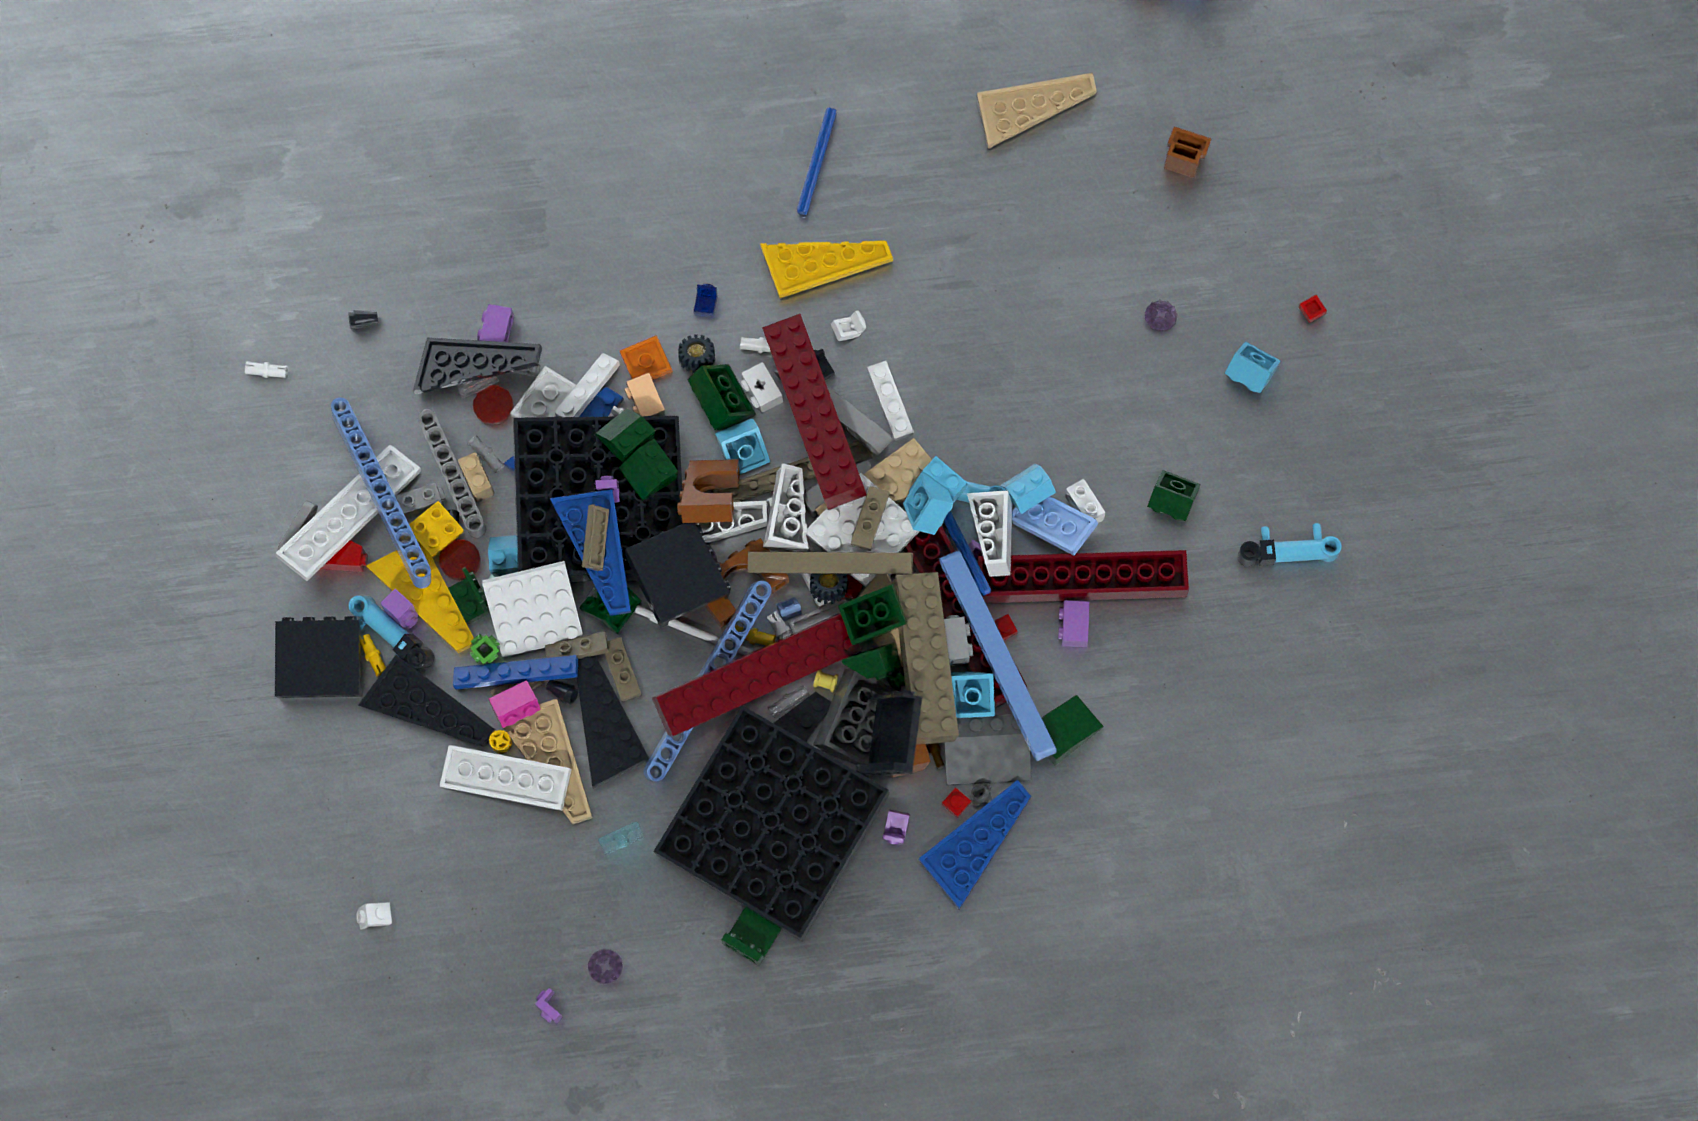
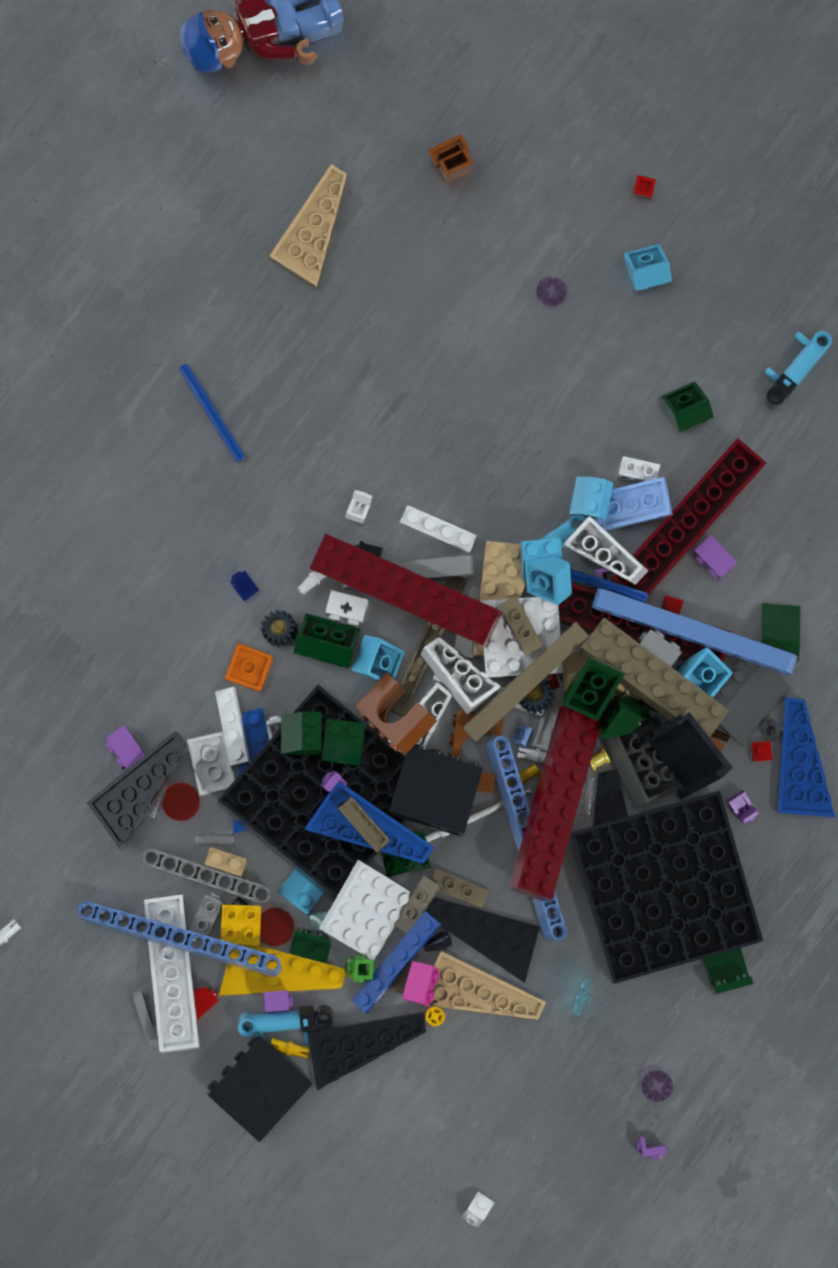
camera: 50 degrees left, 10 degrees up
black cone [348,310,378,330] -> none
white plate [440,745,572,811] -> none
light nougat brick [624,373,665,416] -> none
yellow wing [760,241,893,298] -> none

